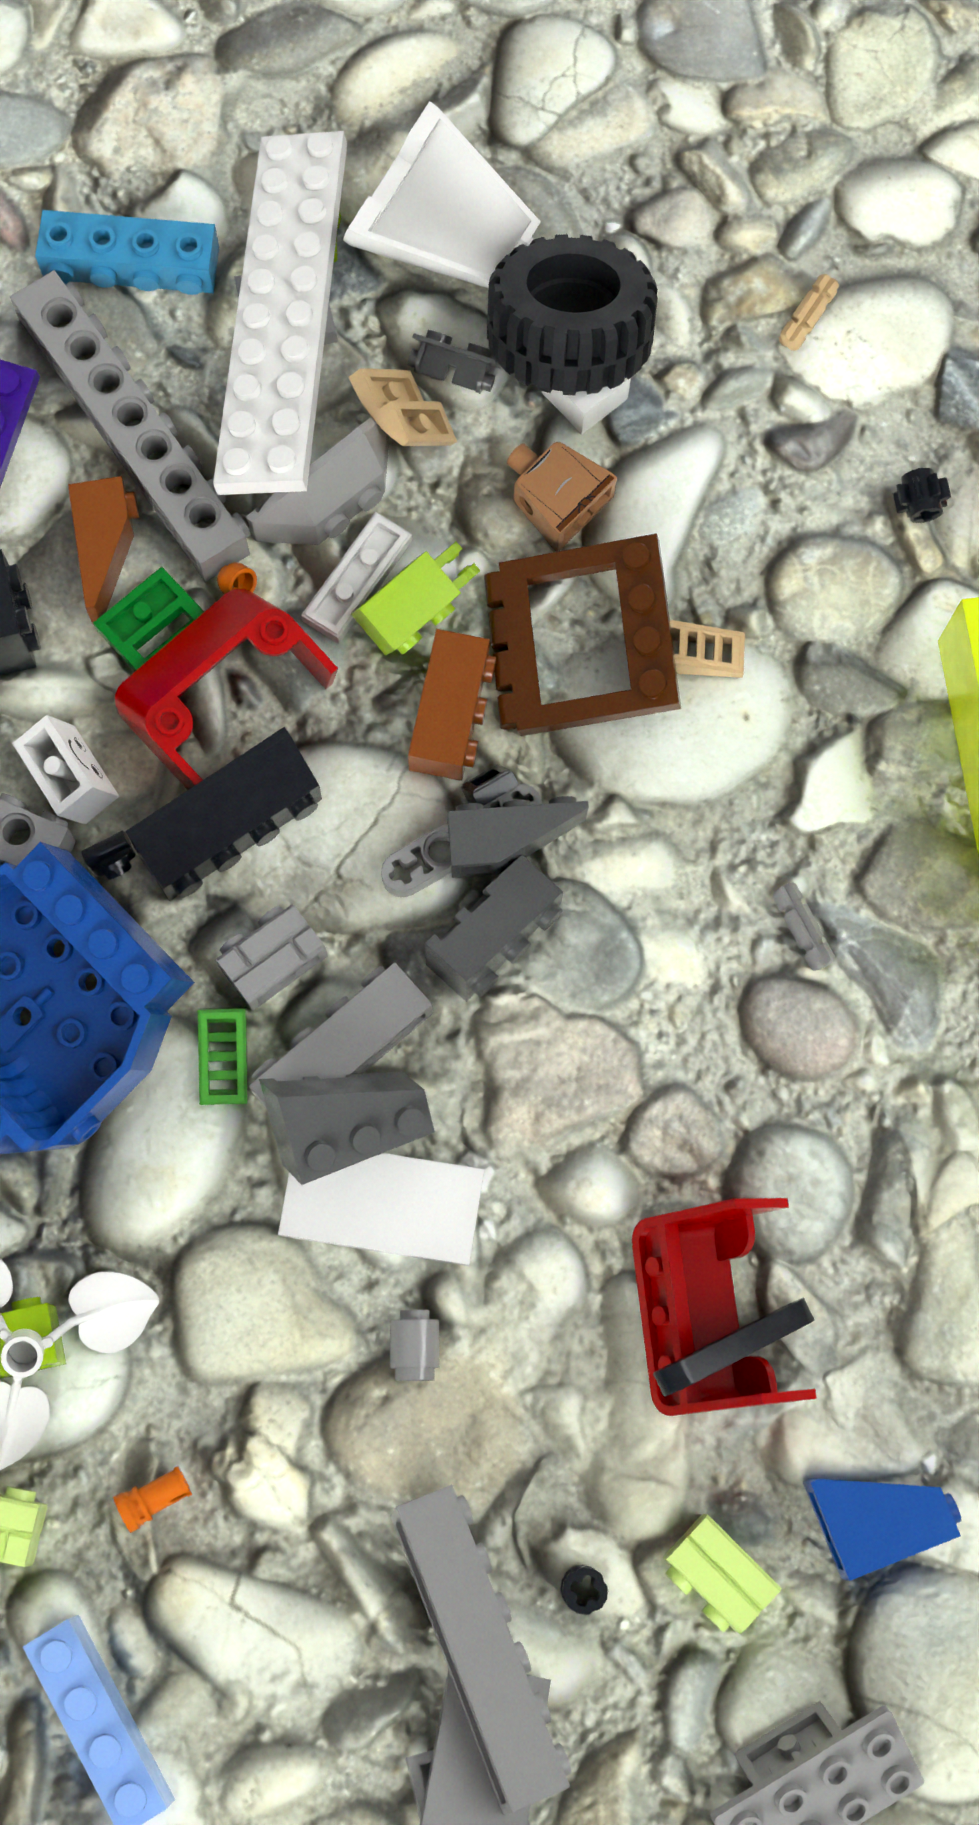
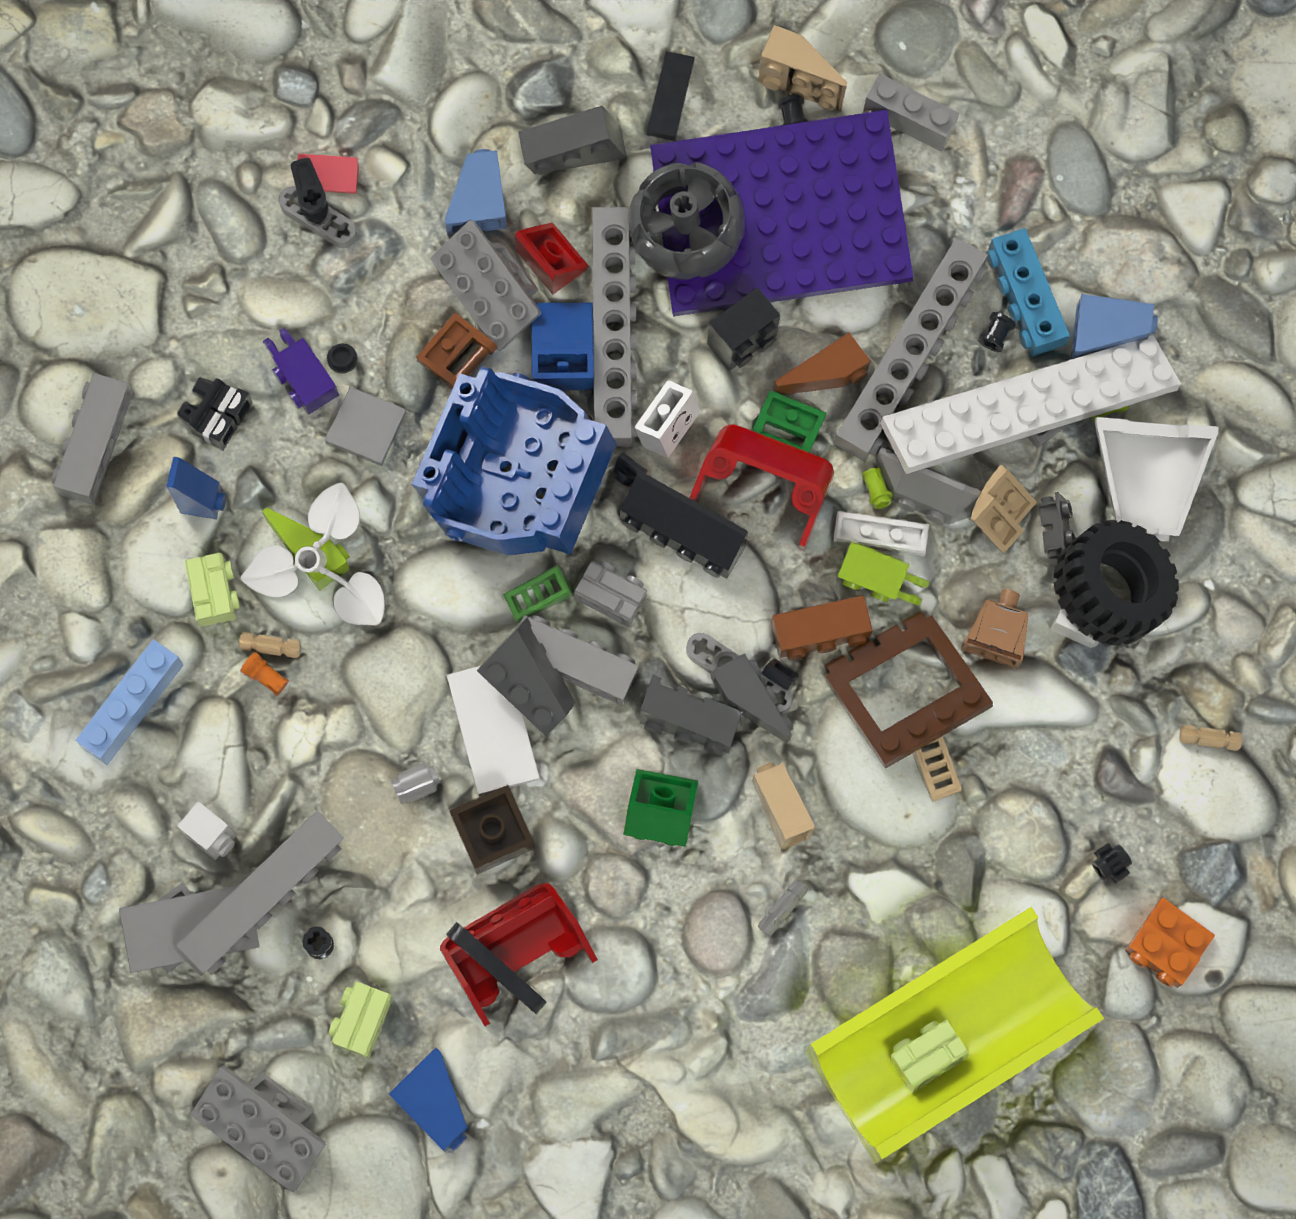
camera: 65 degrees right, 0 degrees up
orange hinge [217,562,257,595] -> none
none -> white brick [177,801,236,861]
none -> tan axle [239,632,301,658]
none -> dark brown brick [449,785,535,875]
none -> green slope [623,769,698,847]
none -> tan slope [752,762,815,850]
none -> lime pin [862,468,893,509]
none -> black bush [978,312,1016,352]
none -> medium blue slope [1070,294,1158,360]

